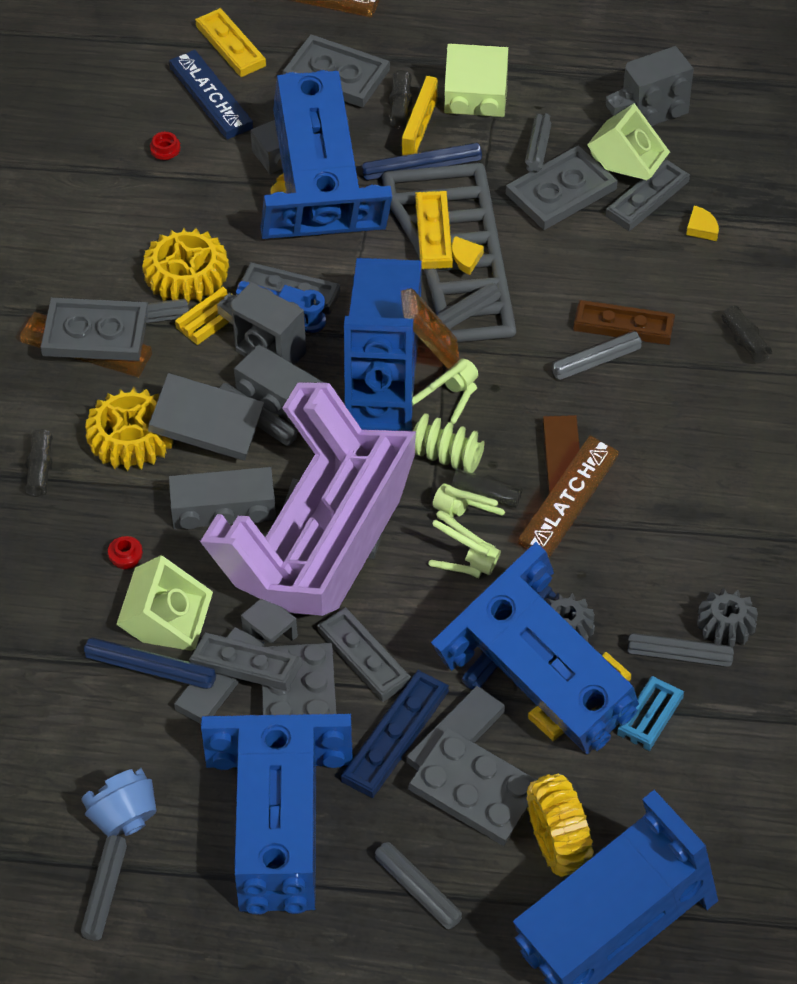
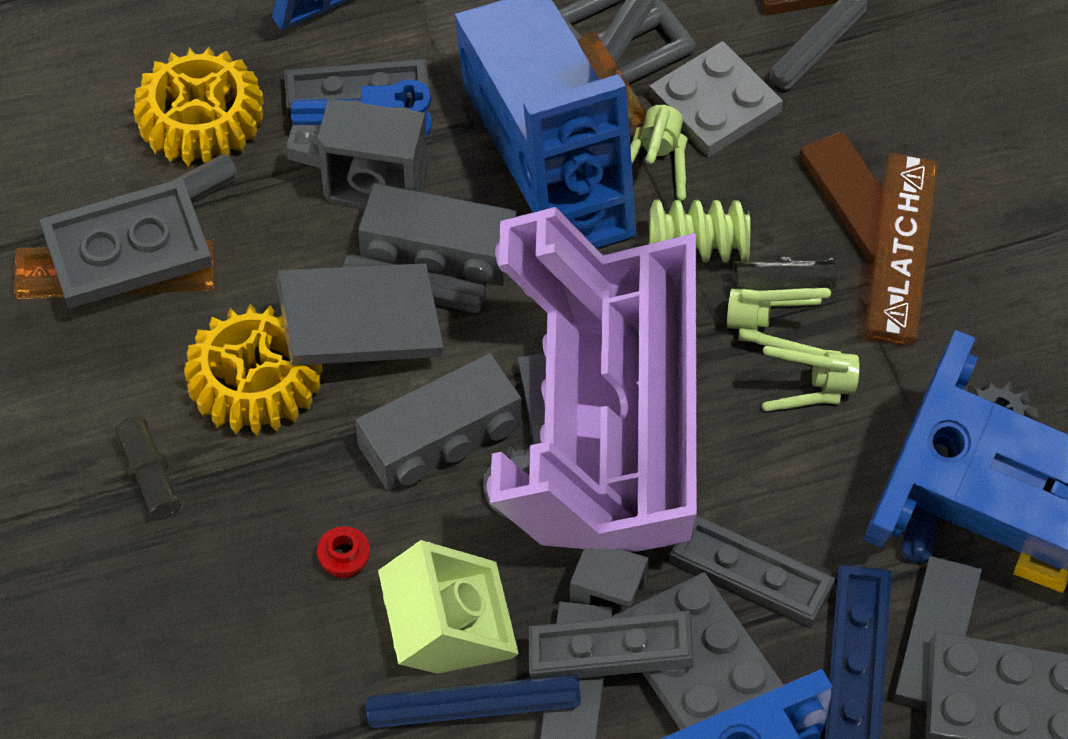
camera: 25 degrees left, 5 degrees up
yellow tile [175,287,232,345] -> none
none -> light grey plate [648,41,783,158]

